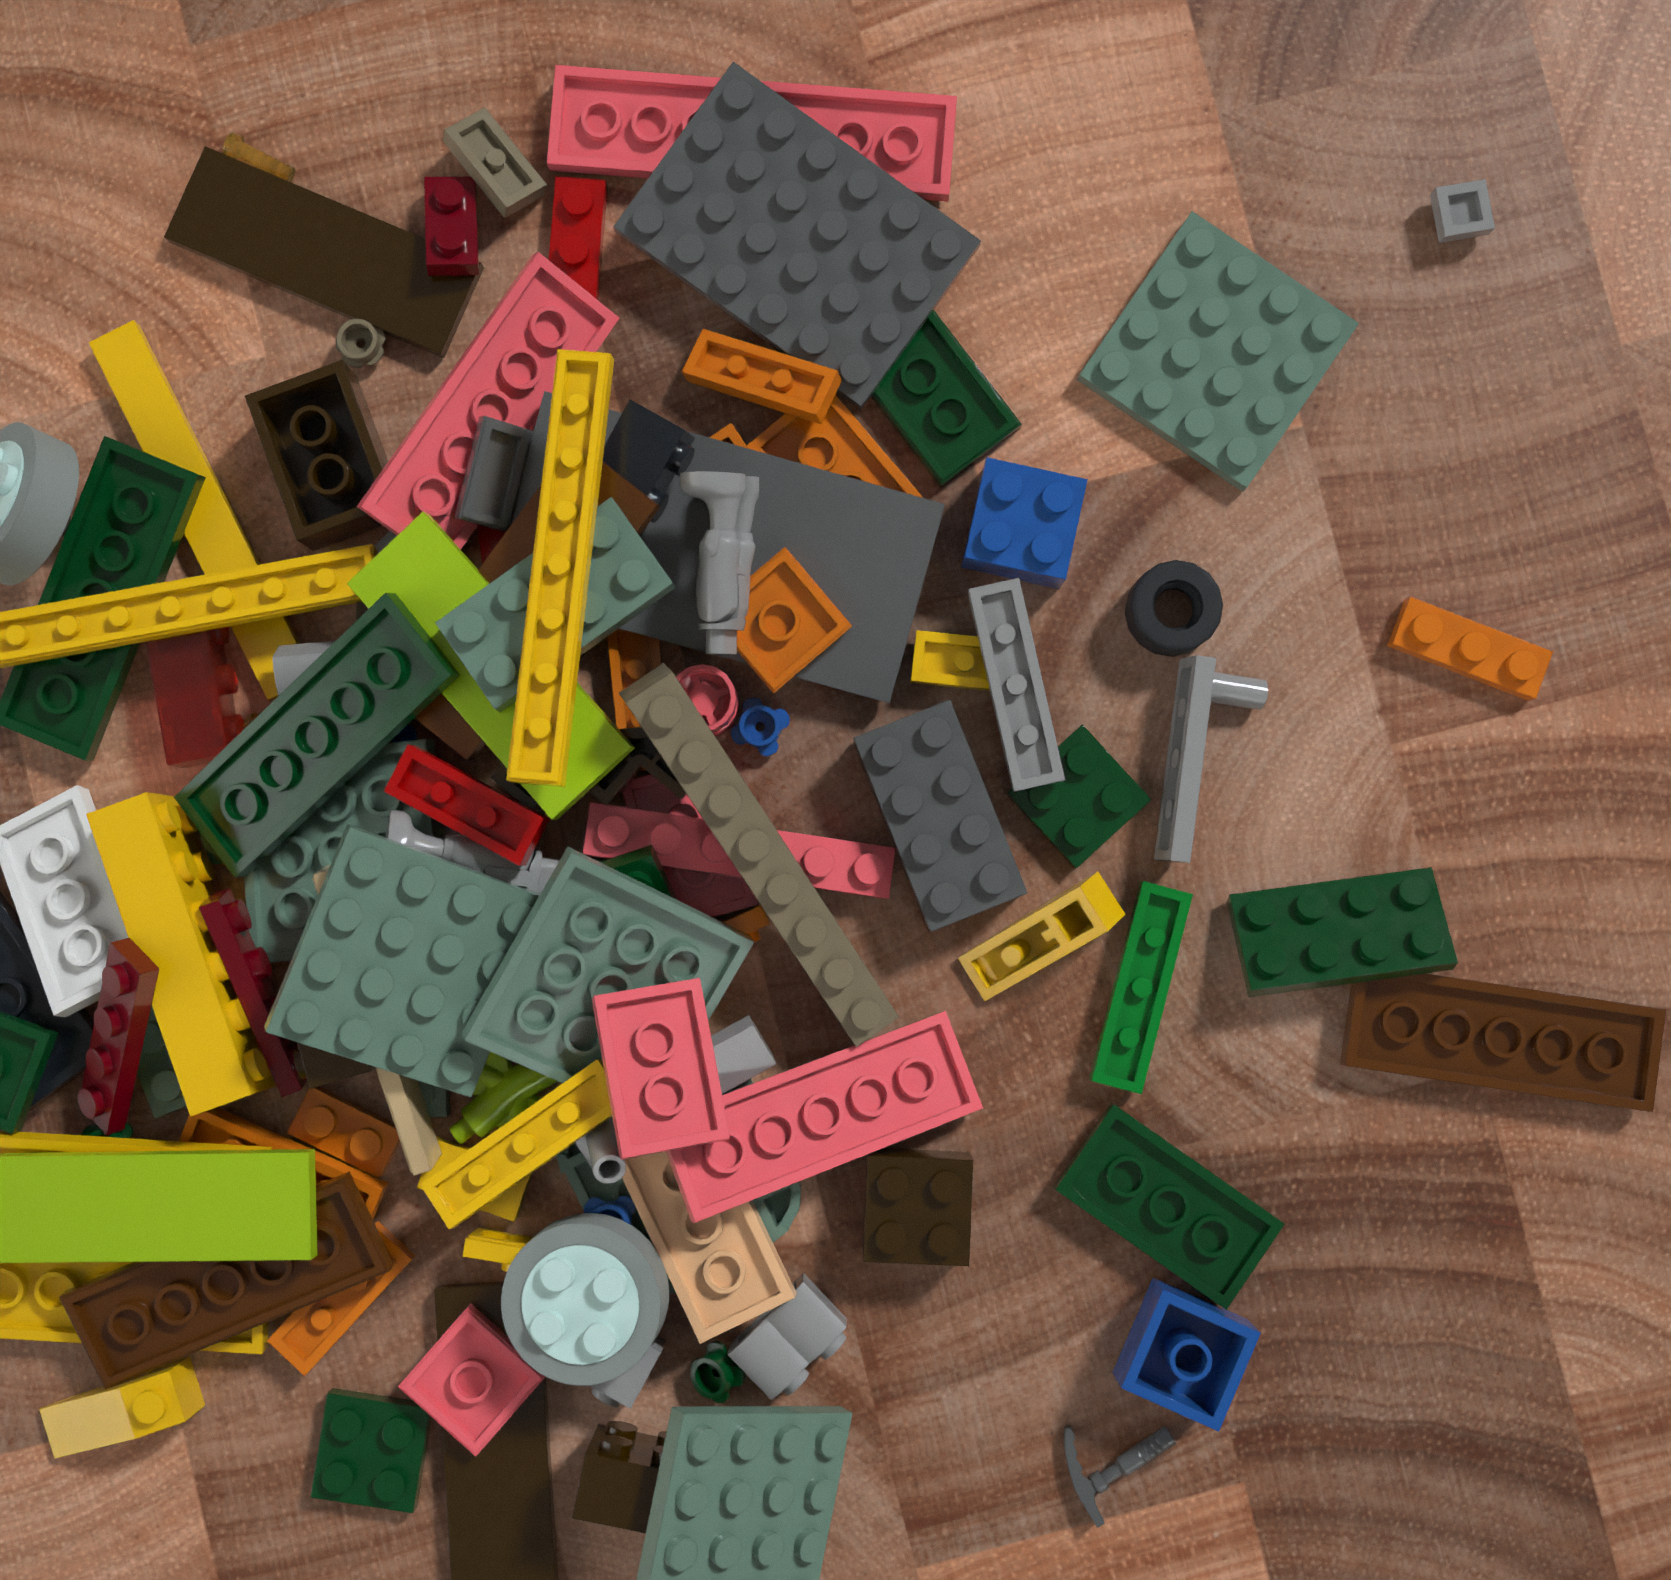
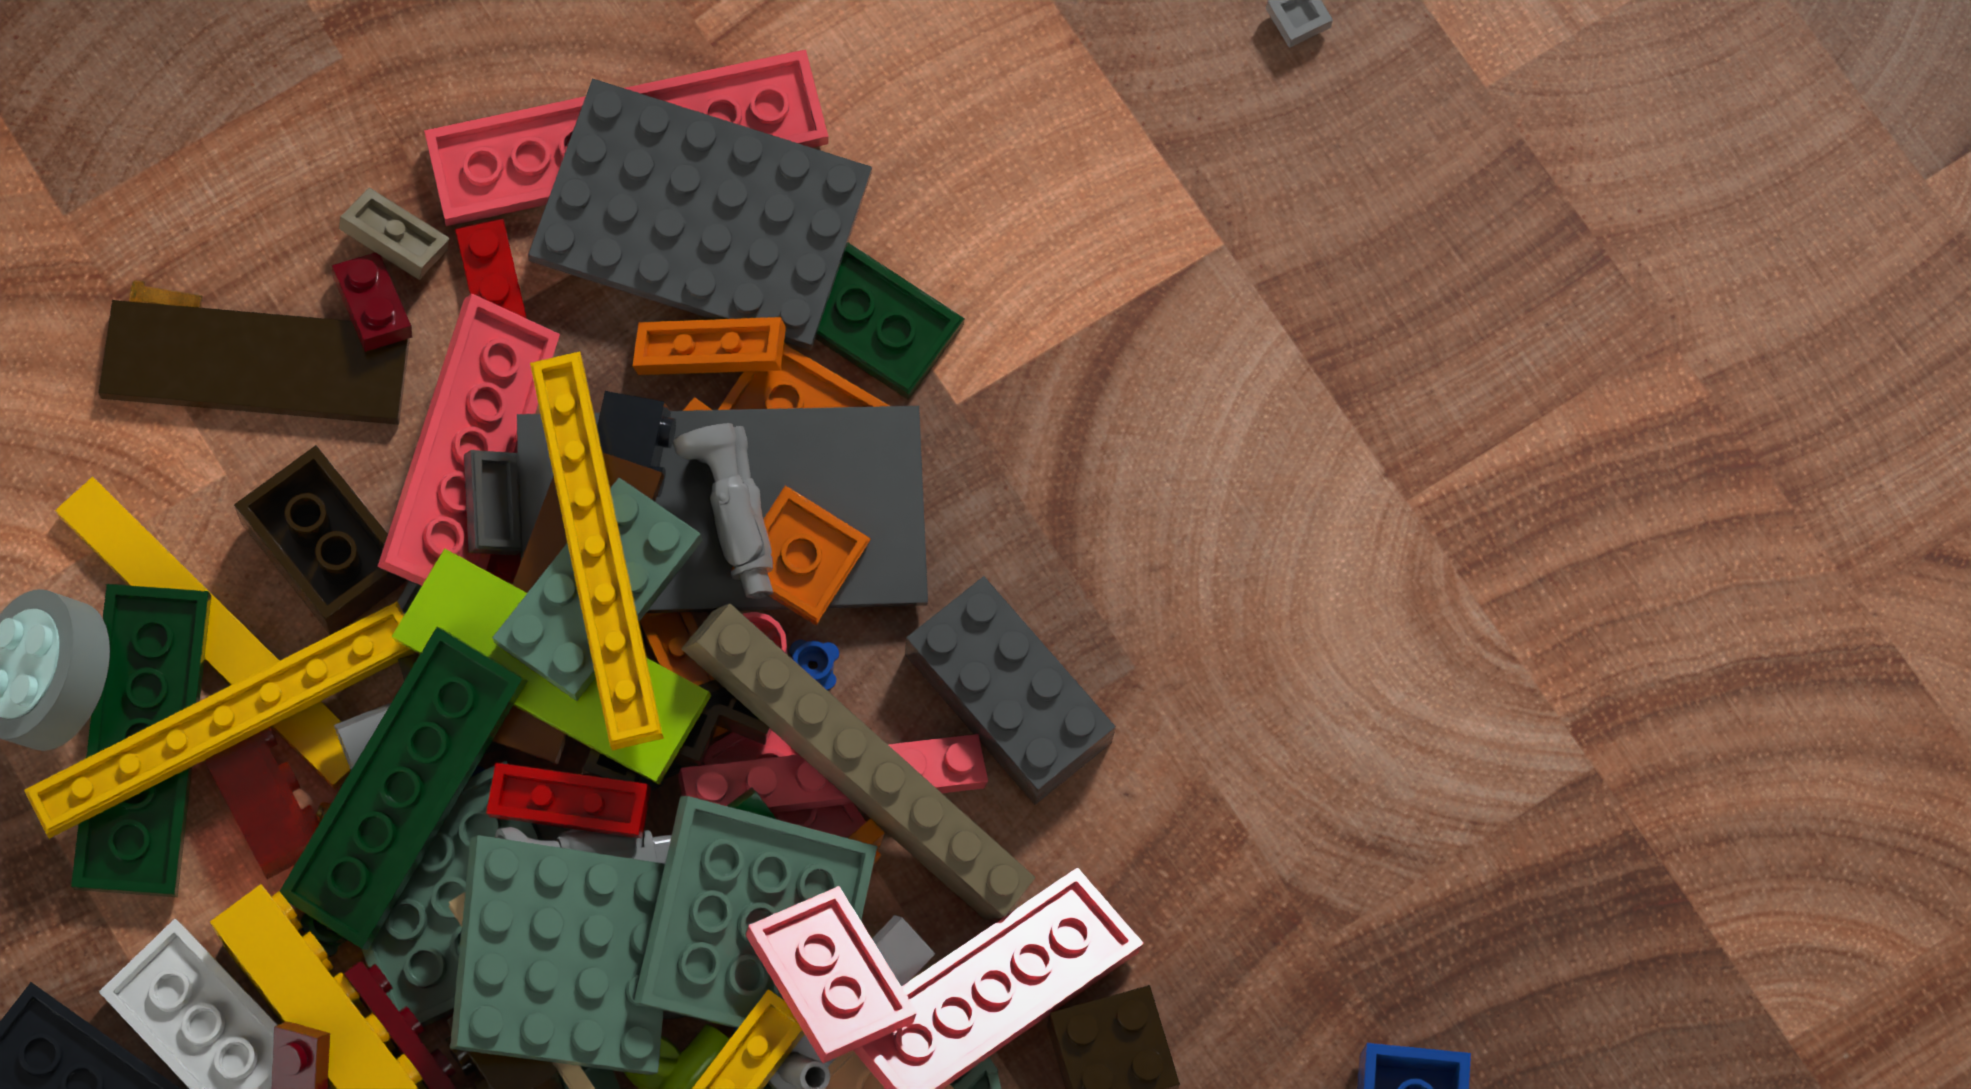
camera: 25 degrees left, 15 degrees down
dark tan plate [335,319,386,368] -> none
yellow plate [910,630,990,691] -> none
yellow slope [958,871,1126,1001] -> none
blue brick [961,457,1088,589] -> none
light grey plate [967,578,1065,792] -> none
dark green plate [1006,724,1152,869] -> none
dark green plate [1053,1102,1285,1310] -> none
sand green plate [1077,211,1359,492] -> none
green plate [1089,881,1193,1094] -> none
black tyre [1125,560,1223,657] -> none
light grey piece [1154,655,1268,863] -> none
dark green plate [1227,867,1458,997] -> none
reddish brown plate [1340,973,1666,1112] -> none
orange plate [1387,596,1553,701] -> none

